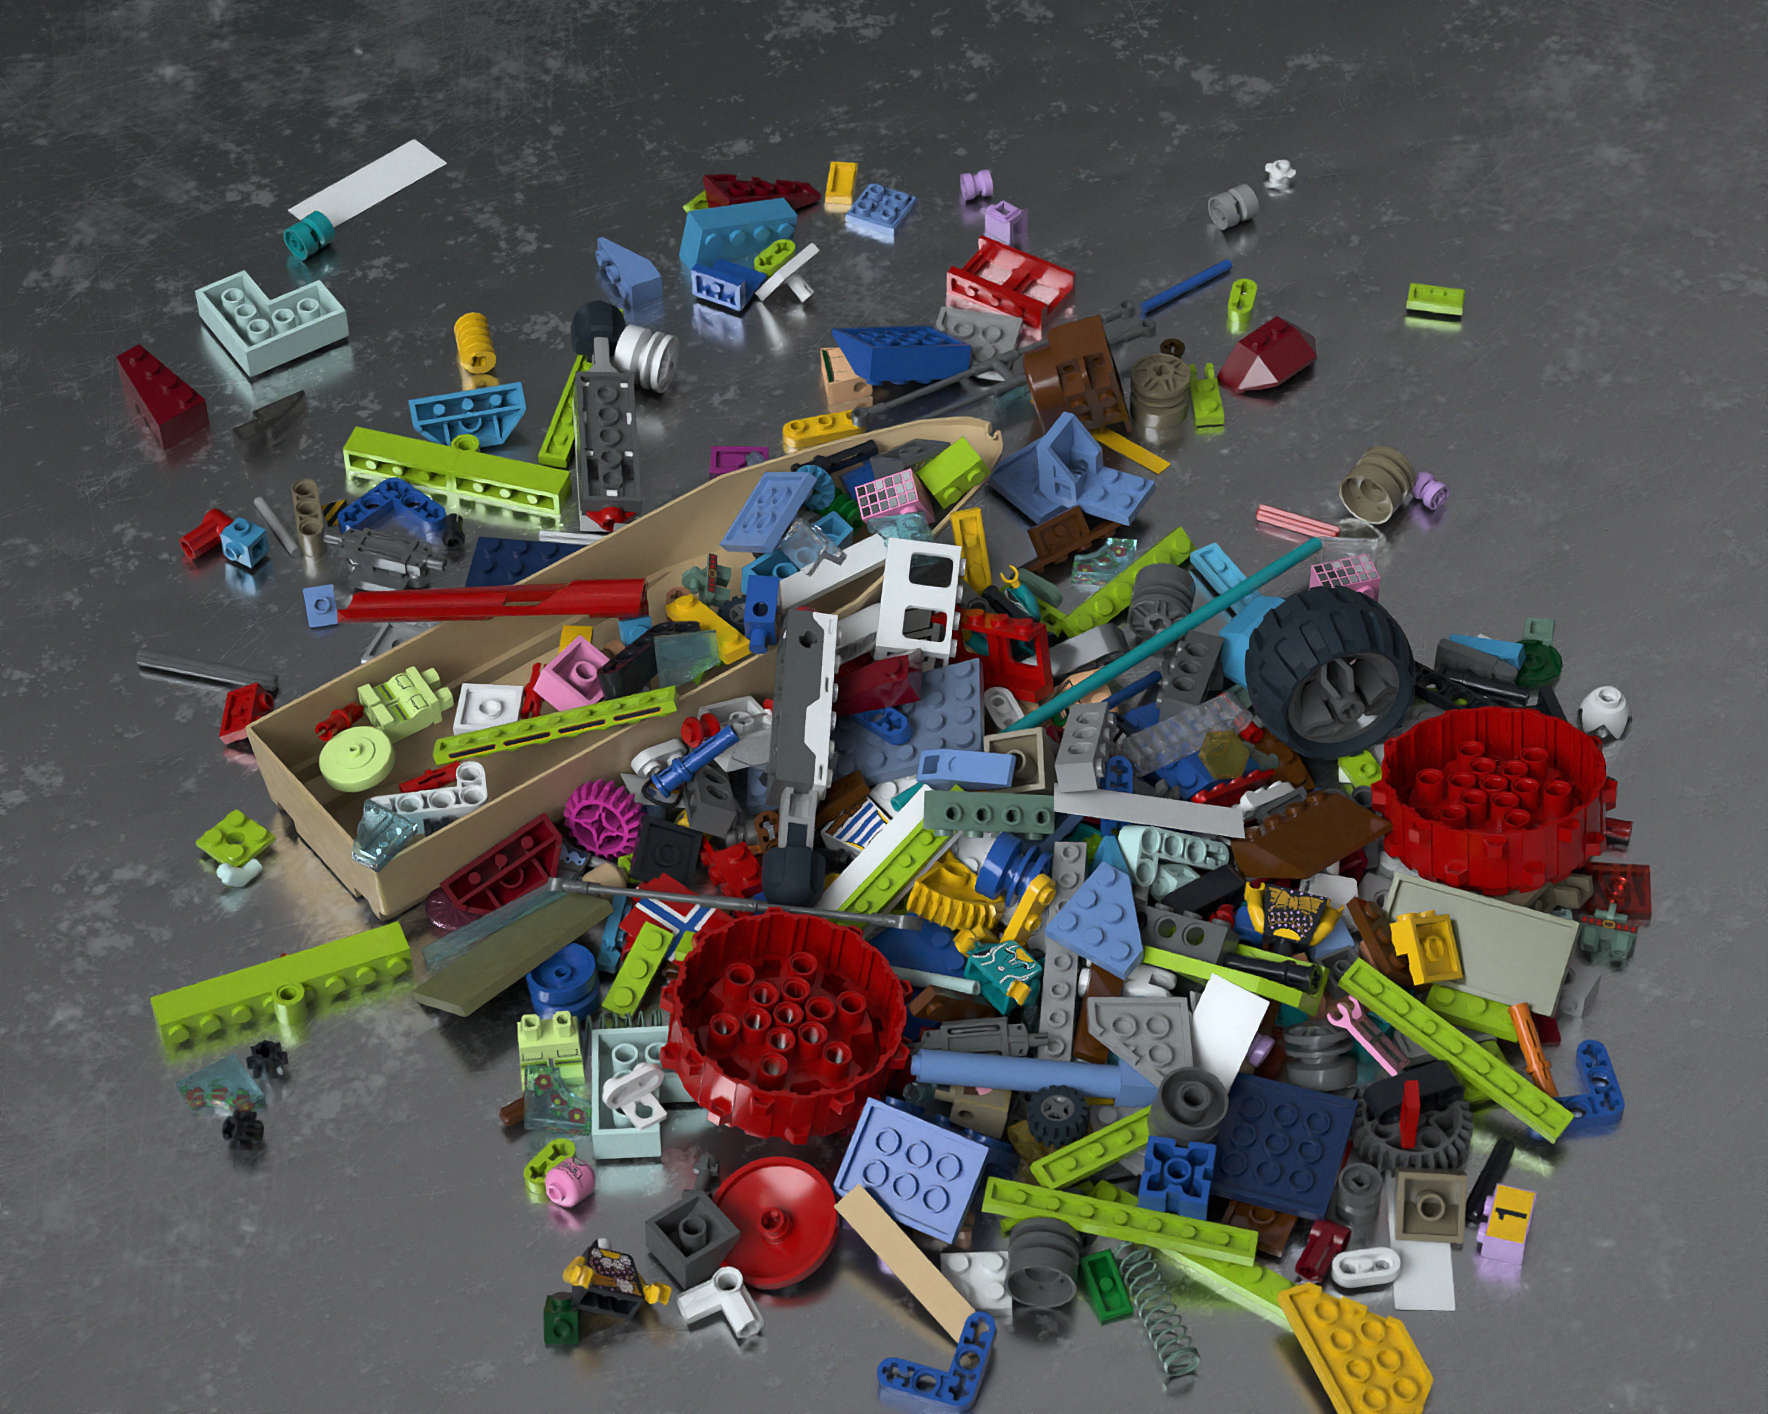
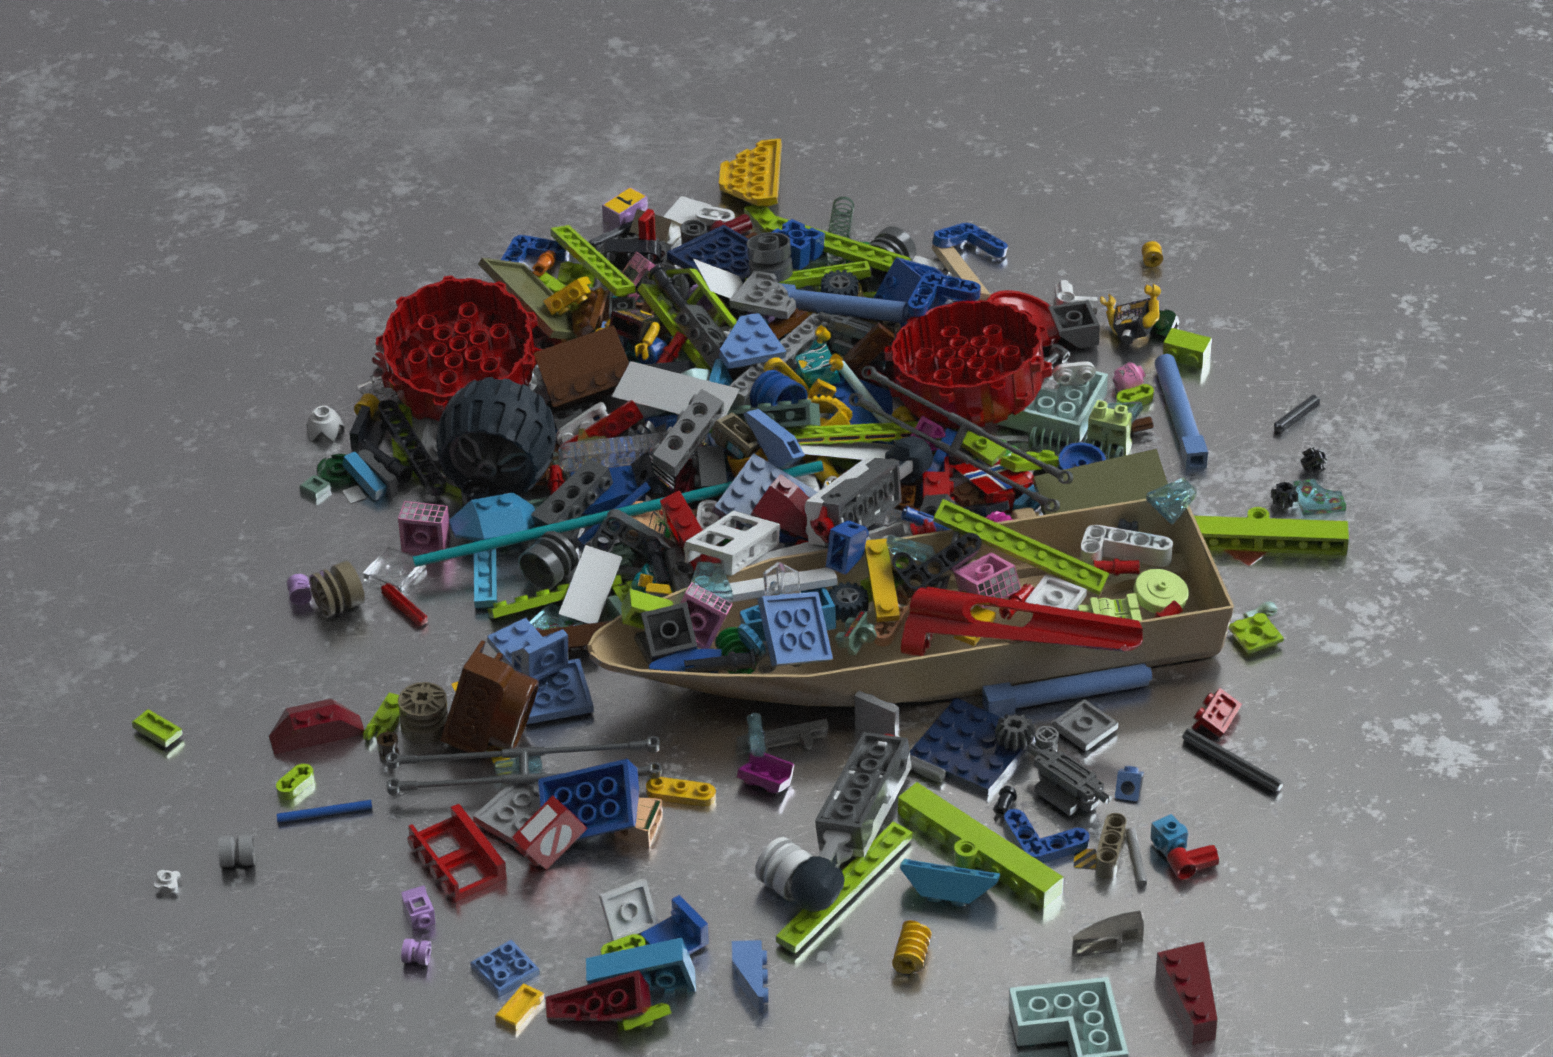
camera: 155 degrees left, 5 degrees down
none -> brick [512,795,588,870]
none -> white sticker [559,545,622,624]
none -> blue beam [908,272,981,317]
none -> dark grey gear [995,713,1035,752]
none -> medium blue brick [1154,354,1208,470]
none -> lime brick [1163,328,1212,369]
none -> black axle [1274,395,1320,433]

